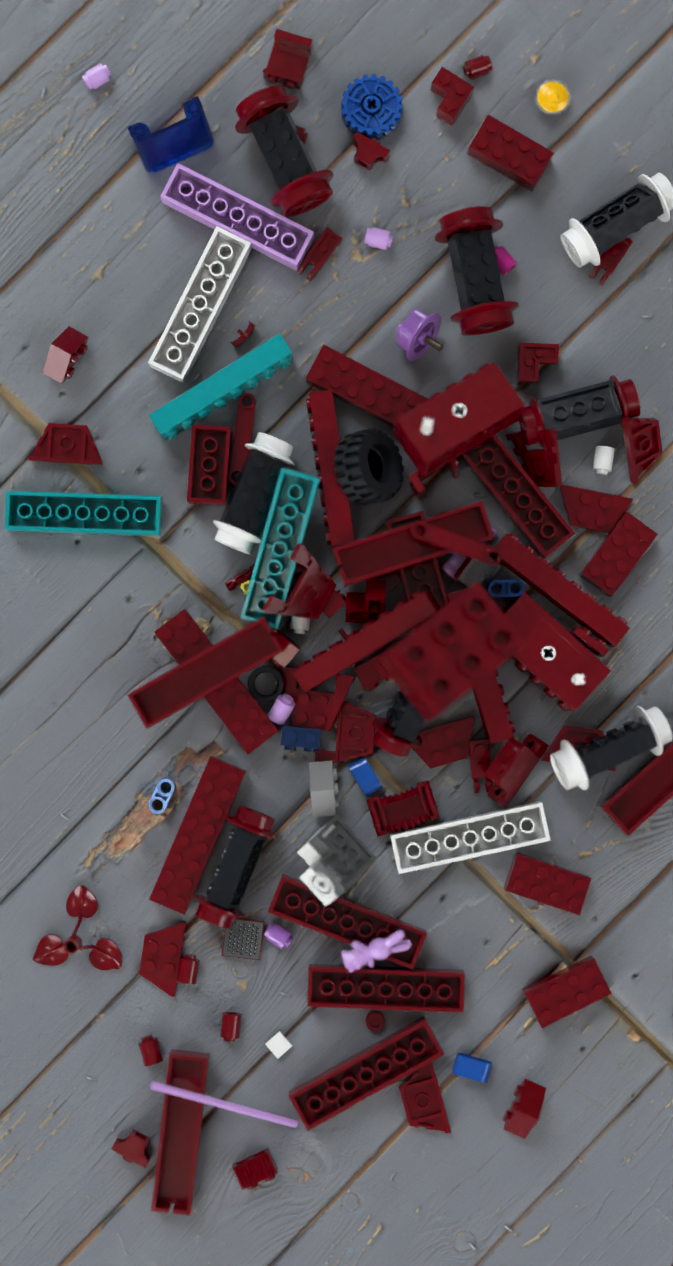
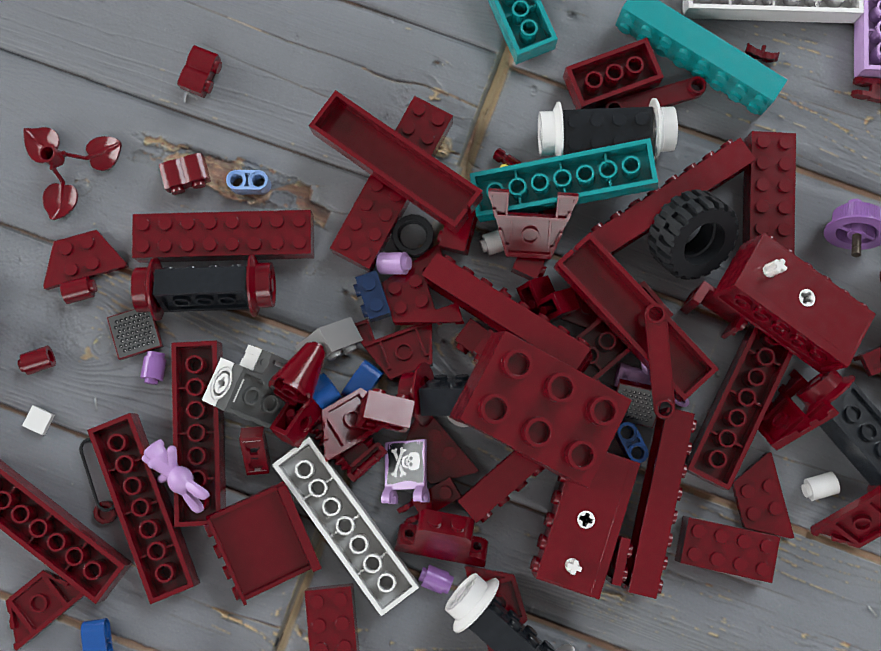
camera: 70 degrees right, 5 degrees down
none -> black piece [79,437,115,512]
none -> dark red brick [159,153,211,195]
none -> dark red brick [177,45,222,98]
none -> dark red panel [204,481,322,606]
none -> dark red piece [239,426,271,475]
none -> dark red cone [268,341,326,408]
none -> dark red brick [269,399,322,448]
none -> blue beam [313,373,342,410]
none -> wing [321,388,383,462]
none -> brick [355,389,415,433]
none -> flag [381,439,430,504]
none -> medium lavender brick [418,564,454,594]

